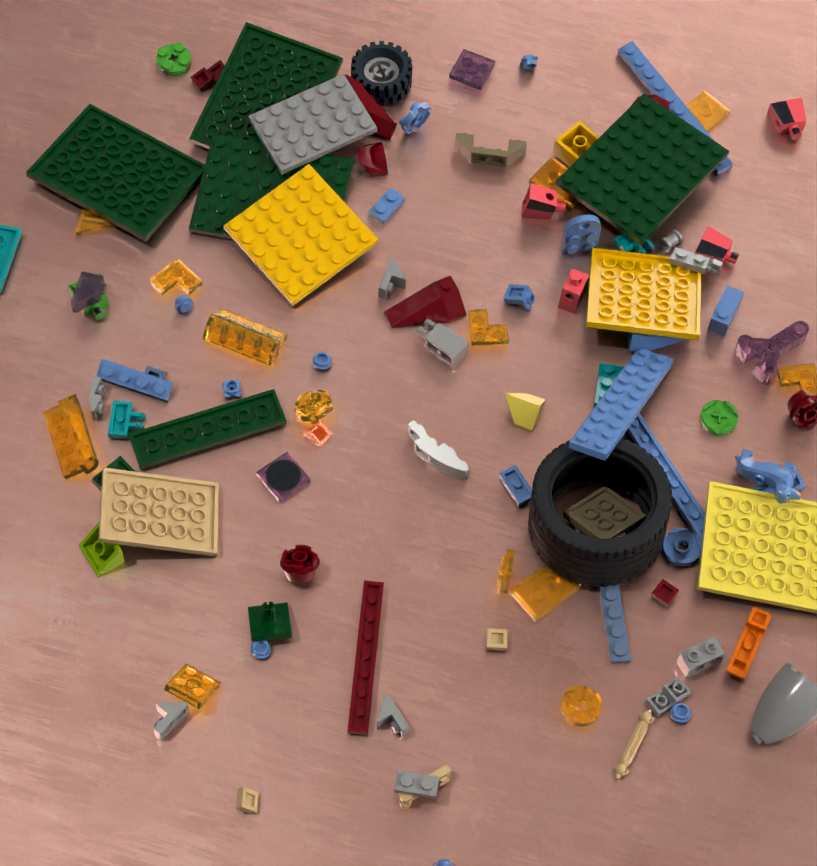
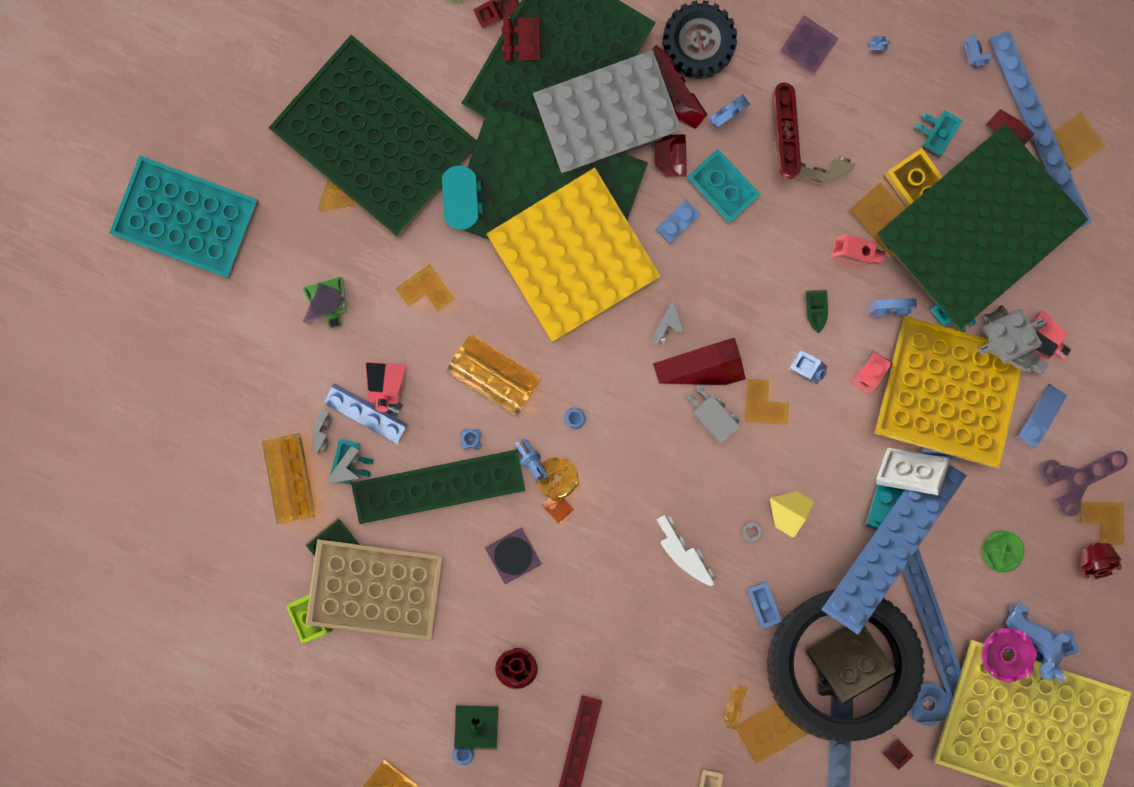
camera: 10 degrees right, 25 degrees up
medium blue plate [175,295,193,313] -> none
none -> light grey slope [327,446,361,483]
none -> coral torso [366,362,406,412]
none -> teal brick [442,166,483,230]
none -> dark red plate [501,17,541,61]
none -> medium blue arm [515,438,548,481]
none -> teal plate [687,149,761,224]
none -> light grey bush [742,523,762,541]
none -> dark red piece [773,82,801,179]
none -> dark green plate [806,290,828,333]
none -> white tile [876,448,950,495]
none -> teal hinge [914,110,963,157]
none -> medium blue bracket [964,35,993,67]
none -> light grey plate [978,309,1046,364]
none -> dark pink plate [981,628,1037,682]

